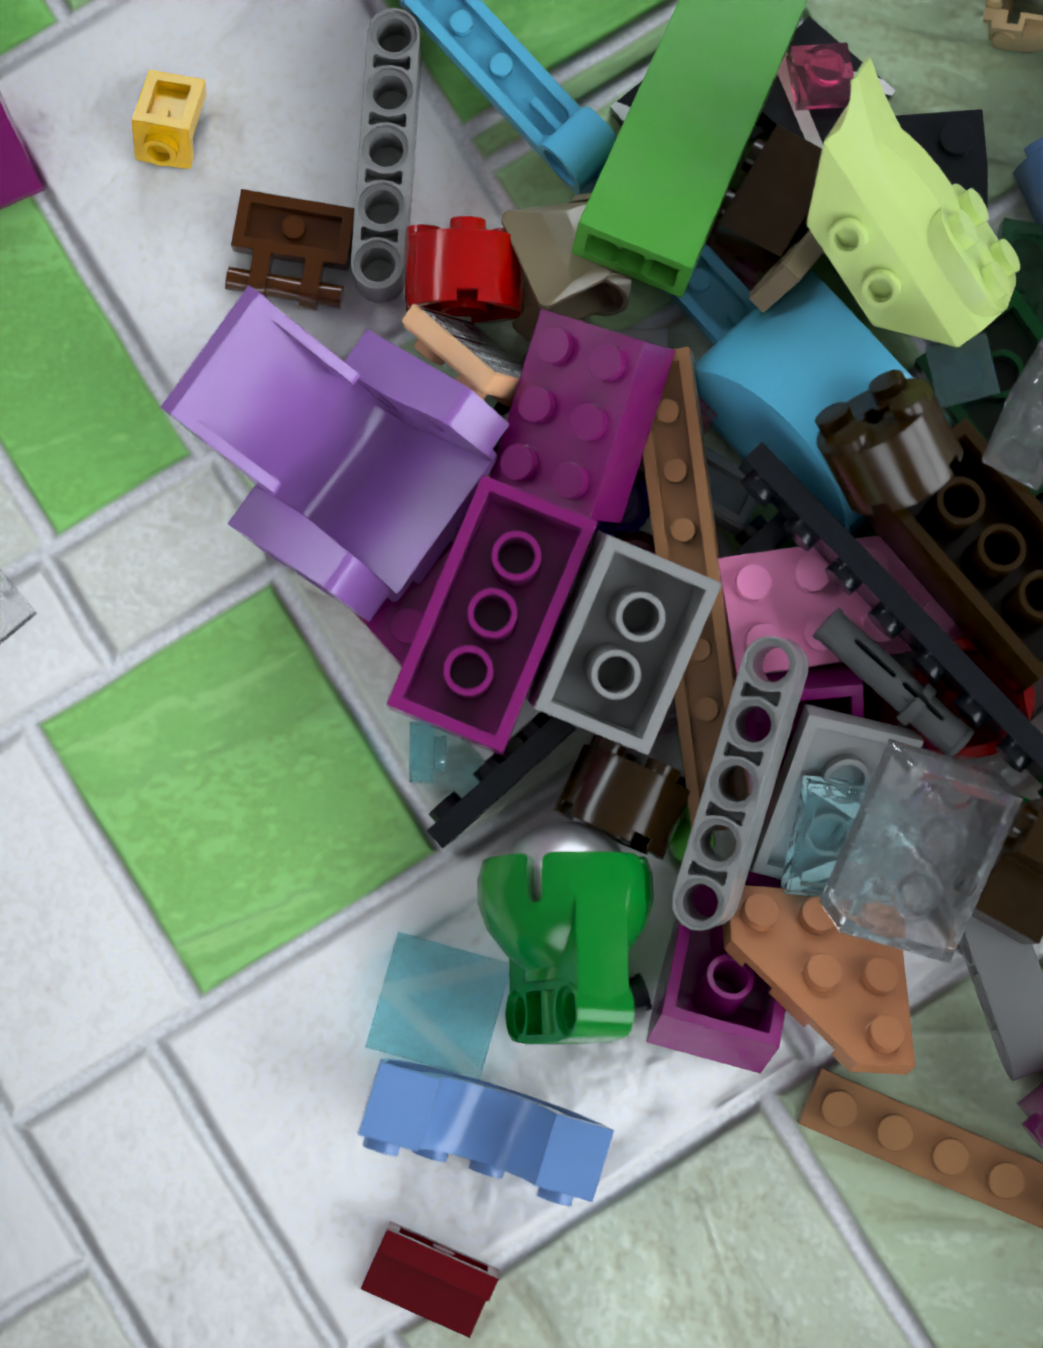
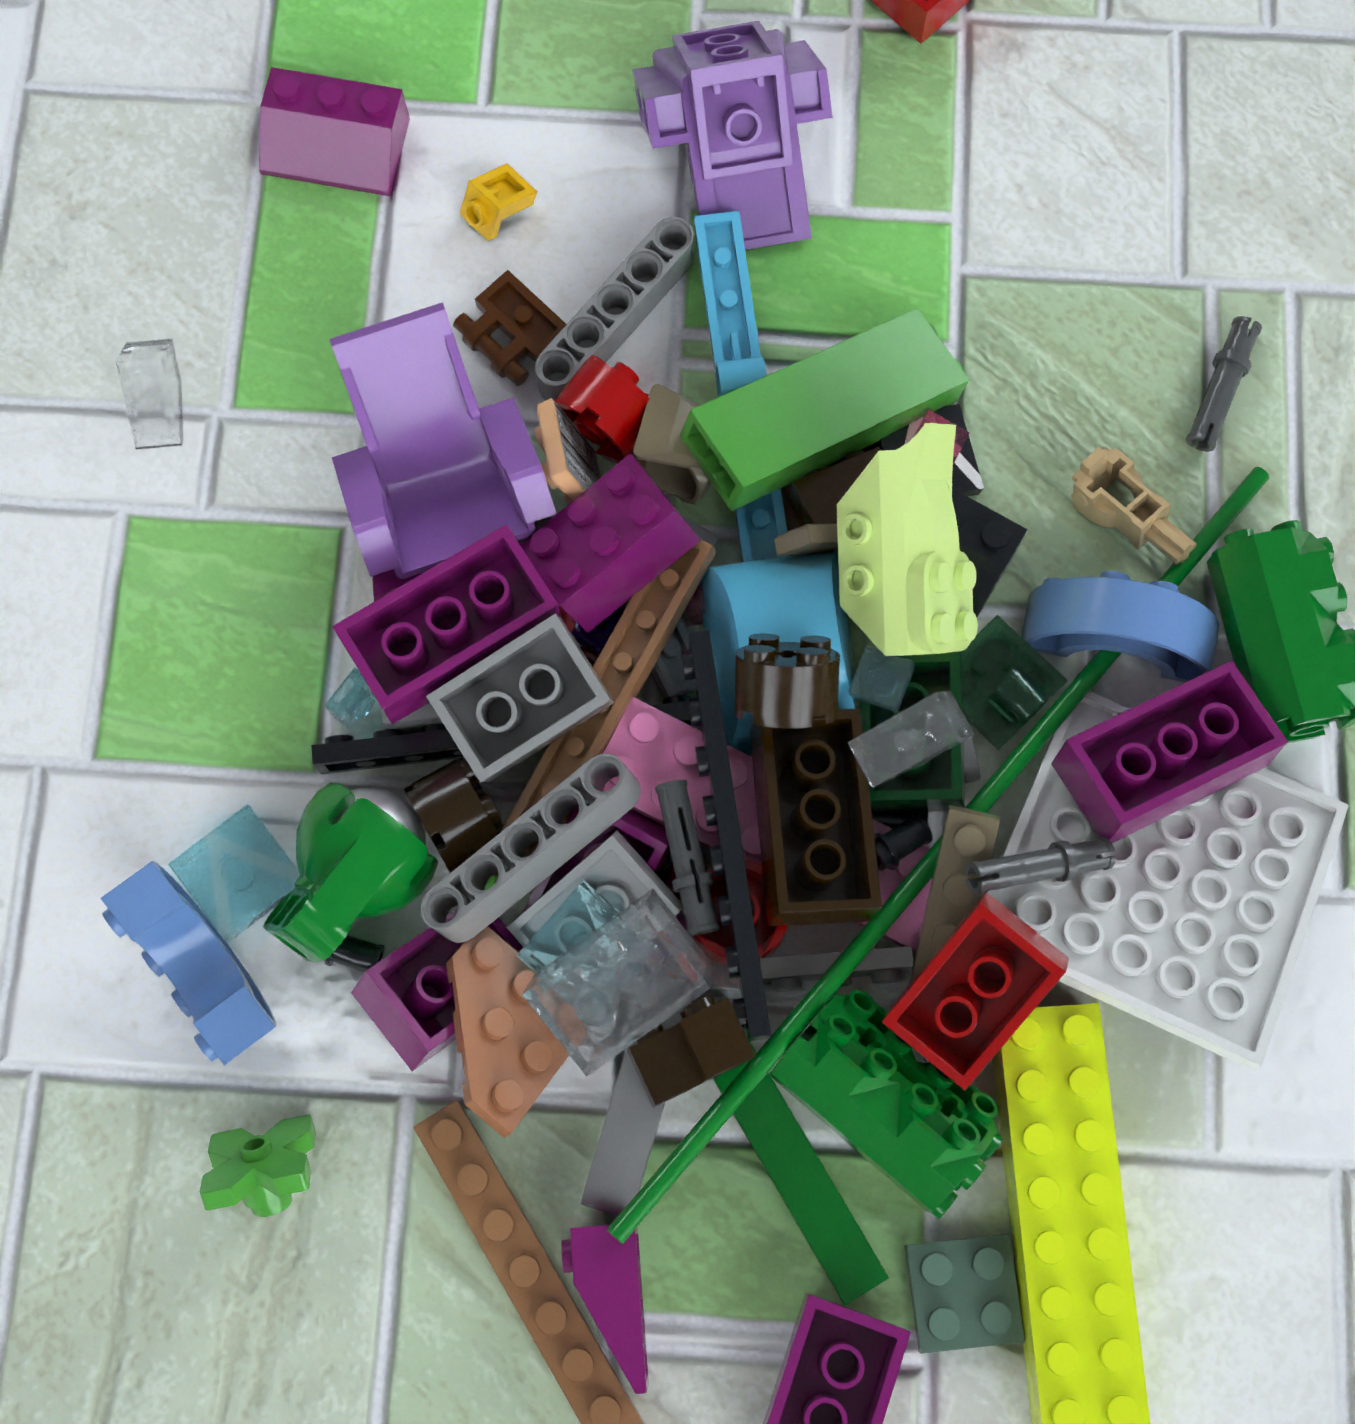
camera: 40 degrees right, 10 degrees down
dark red panel [361,1221,499,1338] -> none
none -> bright green plant [199,1114,316,1217]

